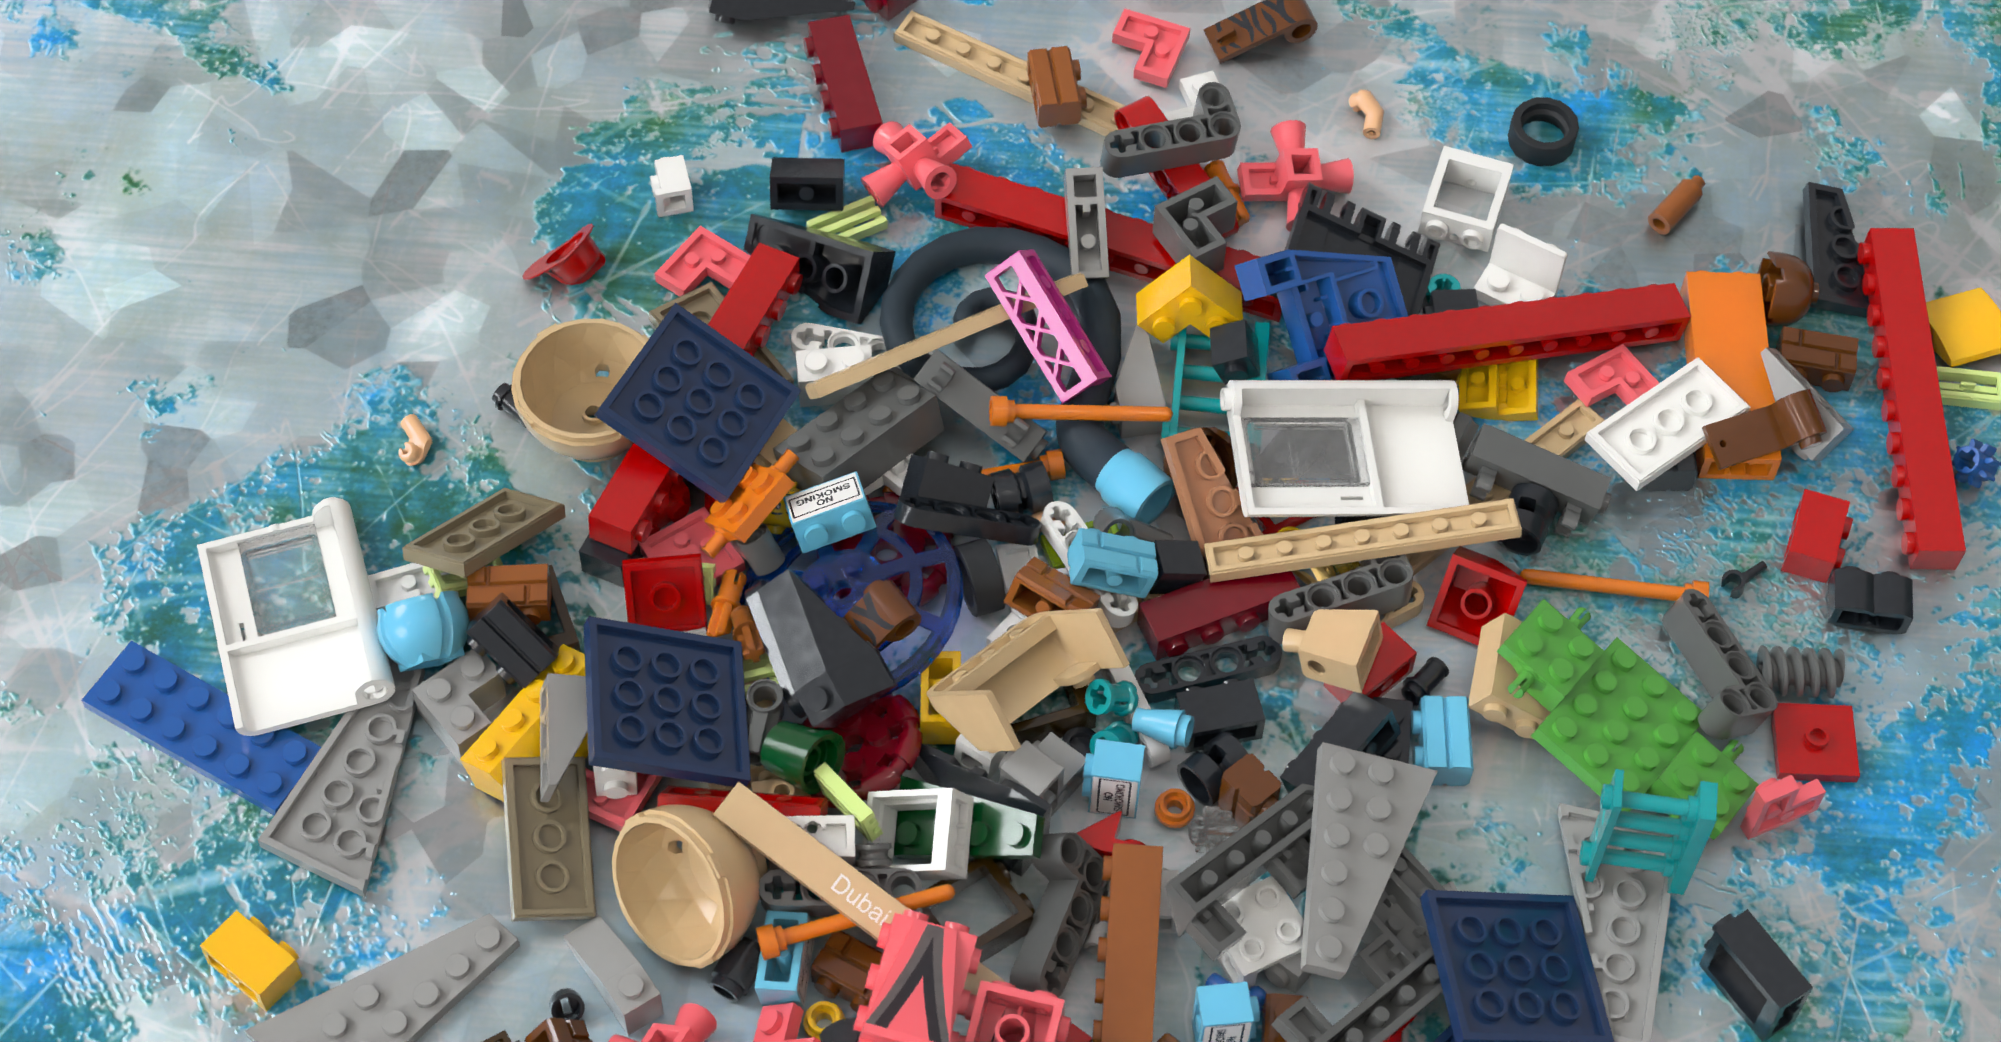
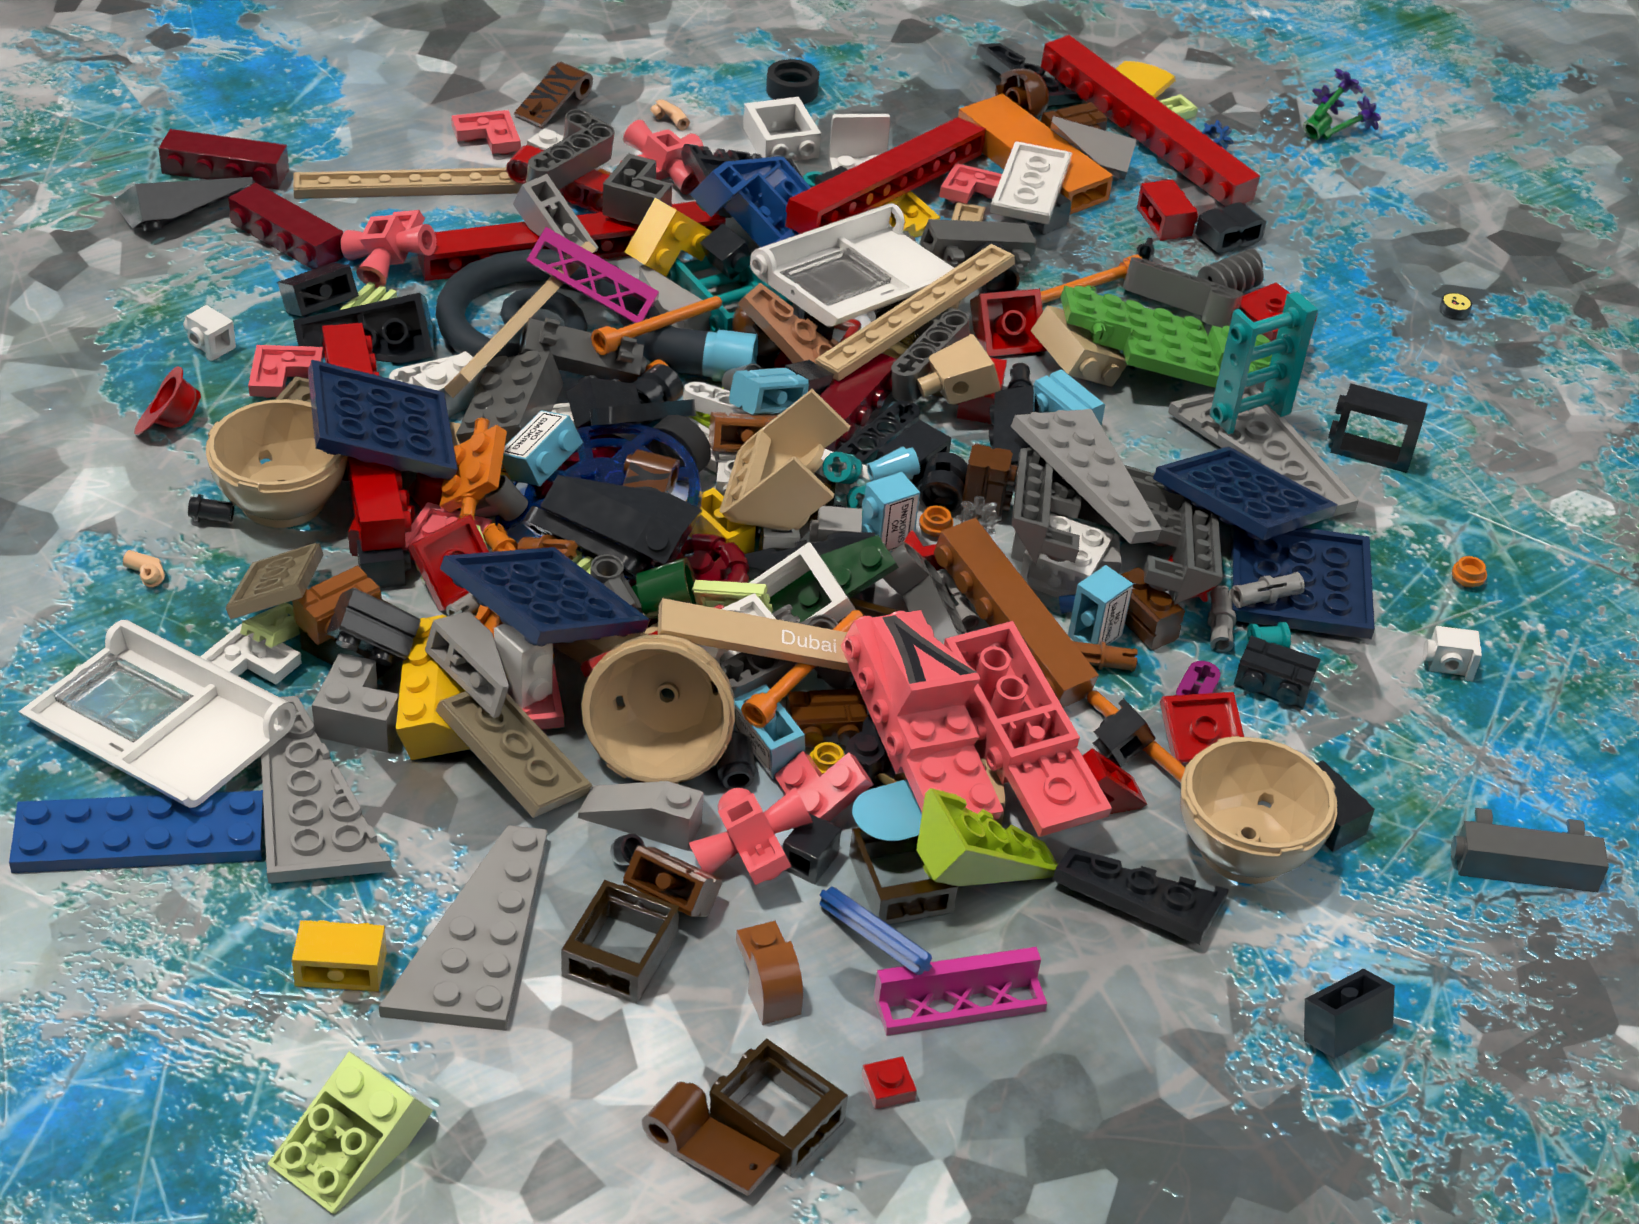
camera: 40 degrees left, 15 degrees down
medium azure piece [376,591,469,672] -> none
dark orange brick [1027,46,1087,128] -> none
dark orange cylinder [1648,175,1705,235] -> none
reddish brown door [1702,389,1827,470] -> none

